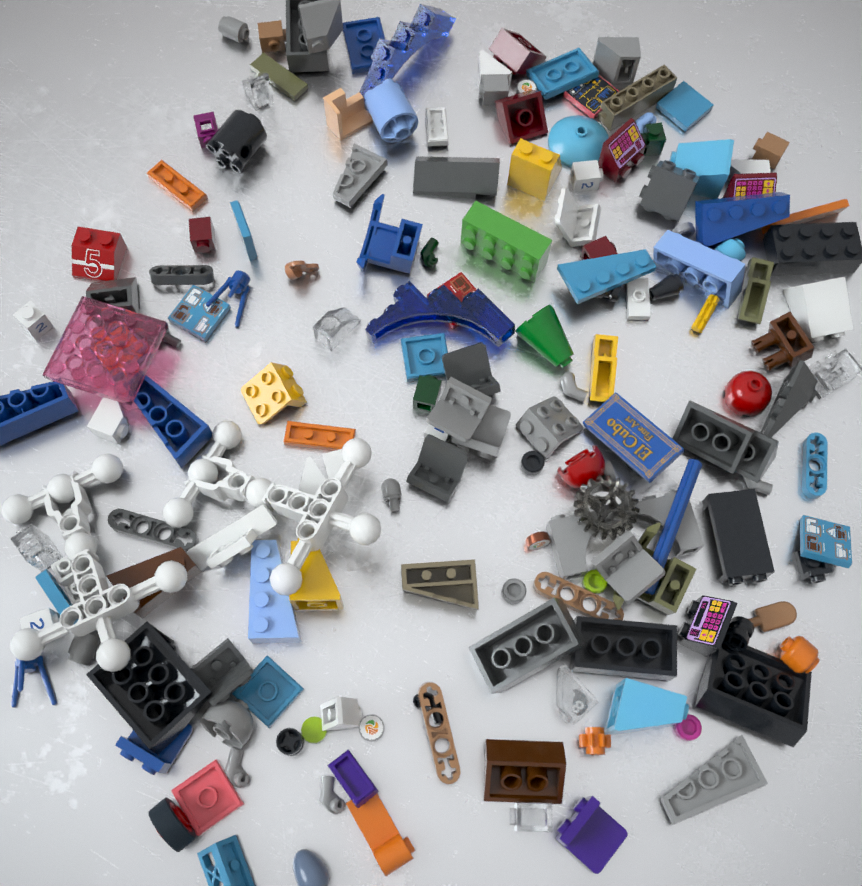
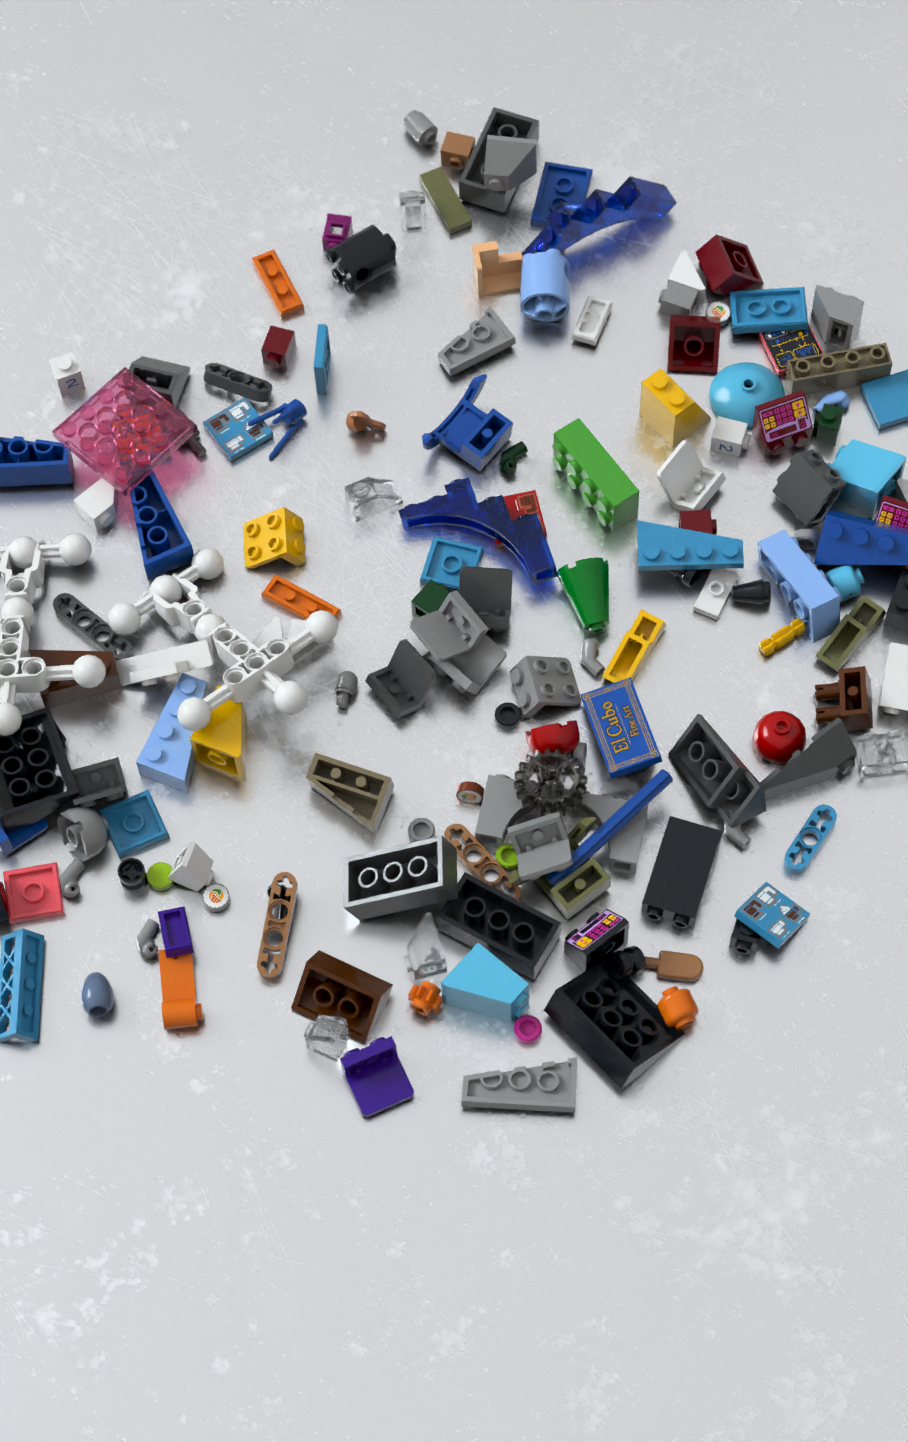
camera: 30 degrees right, 5 degrees down
red slope [71,226,127,282] -> none
dark grey slope [413,156,500,199] -> none

